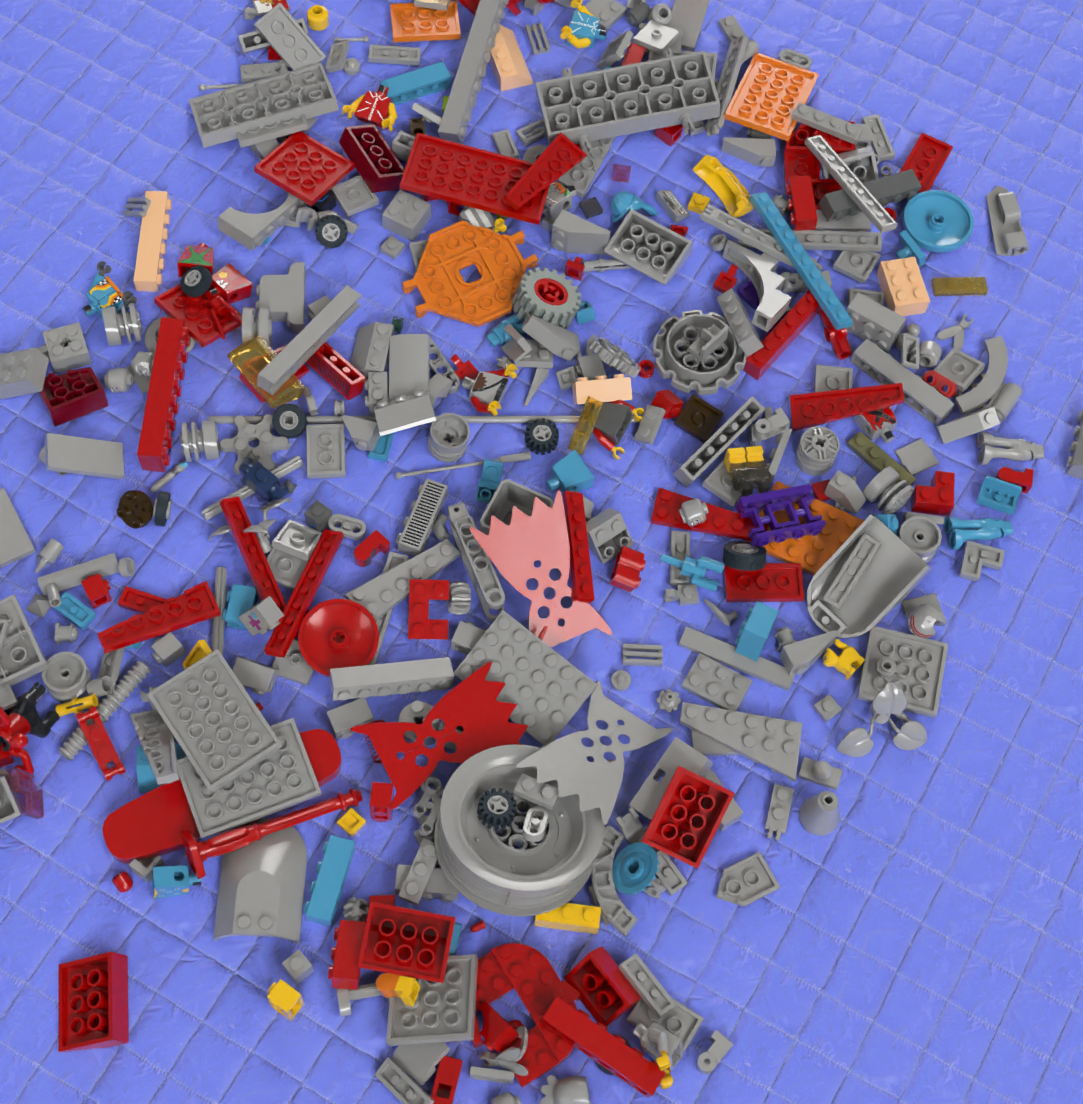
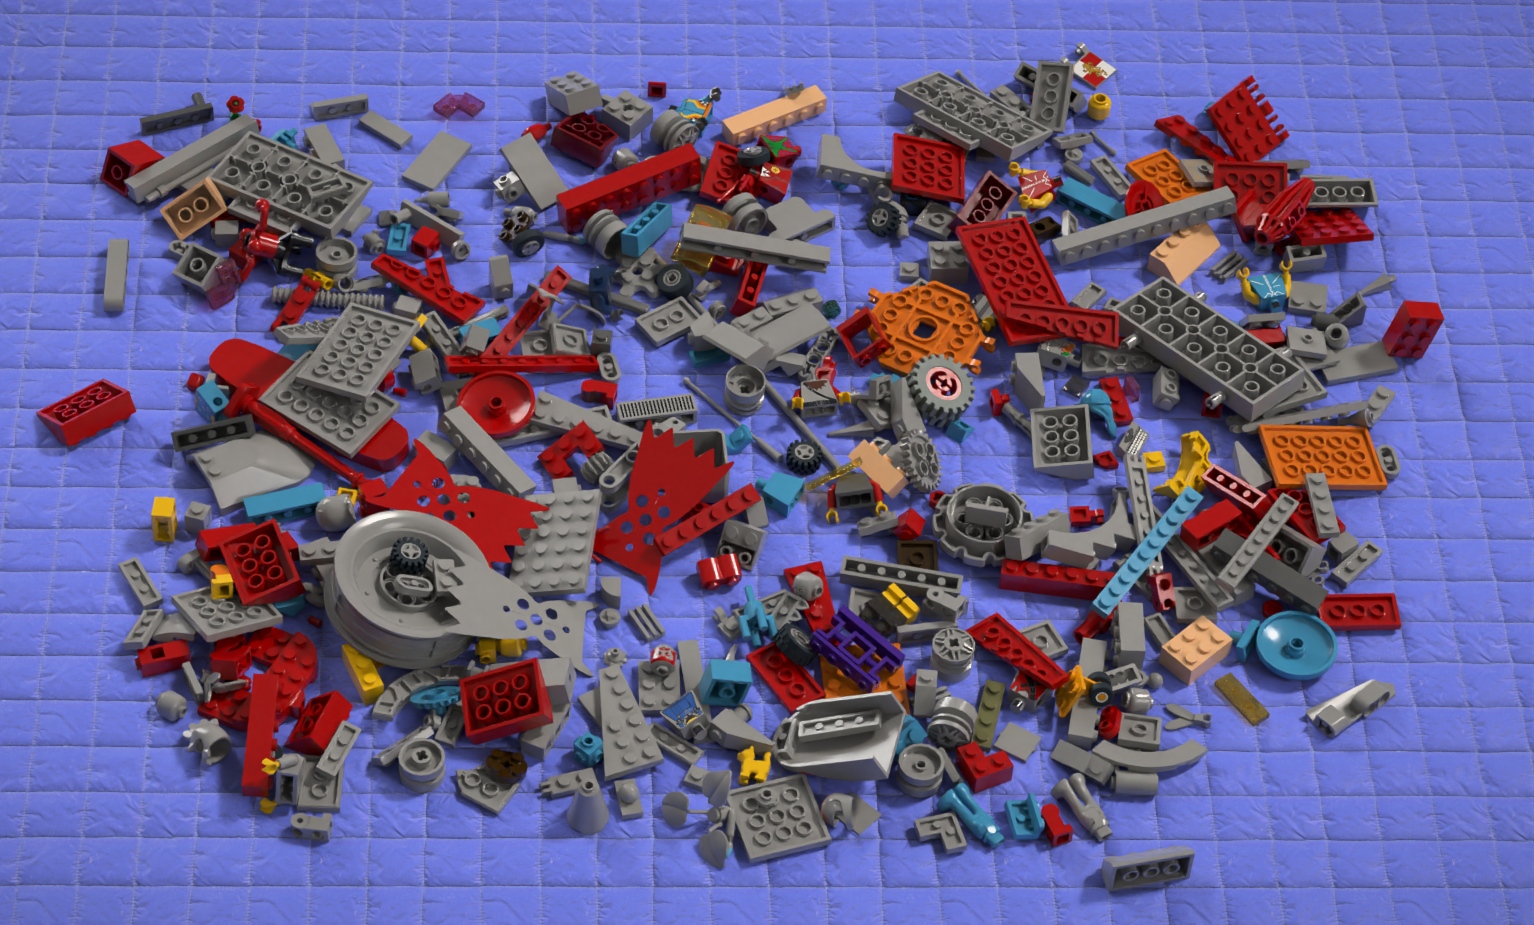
camera: 60 degrees right, 15 degrees down
none -> light grey plate [118,556,163,610]
none -> dark grey brick [171,414,256,452]
none -> light grey piece [303,582,325,607]
none -> light grey hair [315,494,356,532]
none -> light grey plate [372,726,434,767]
none -> light grey wheel [398,738,446,793]
none -> light grey tile [422,310,469,379]
none -> light grey plate [431,204,465,222]
none -> dark brown plate [484,749,528,785]
none -> light grey slope [489,254,513,300]
none -> light grey brick [493,171,526,204]
none -> light grey plant [504,206,538,224]
none -> red plant [521,122,552,142]
none -> dark azure brick [573,731,603,768]
none -> light grey brick [600,577,621,609]
none -> dark azure brick [621,201,673,257]
none -> red slope [648,81,666,98]
none -> light grey head [649,644,677,676]
none -> light grey tile [649,721,704,768]
none -> torso [660,690,710,740]
none -> light grey plate [770,590,809,631]
none -> red window [836,306,893,368]
none -> light grey plant [904,123,925,138]
none -> light orange plate [1054,665,1114,718]
none -> light grey axle [1063,160,1095,186]
none -> red plate [1098,377,1134,426]
none -> red piece [1124,180,1164,216]
none -> red leg [1146,572,1175,612]
none -> light grey brick [1152,366,1180,412]
none -> red brick [1201,464,1273,522]

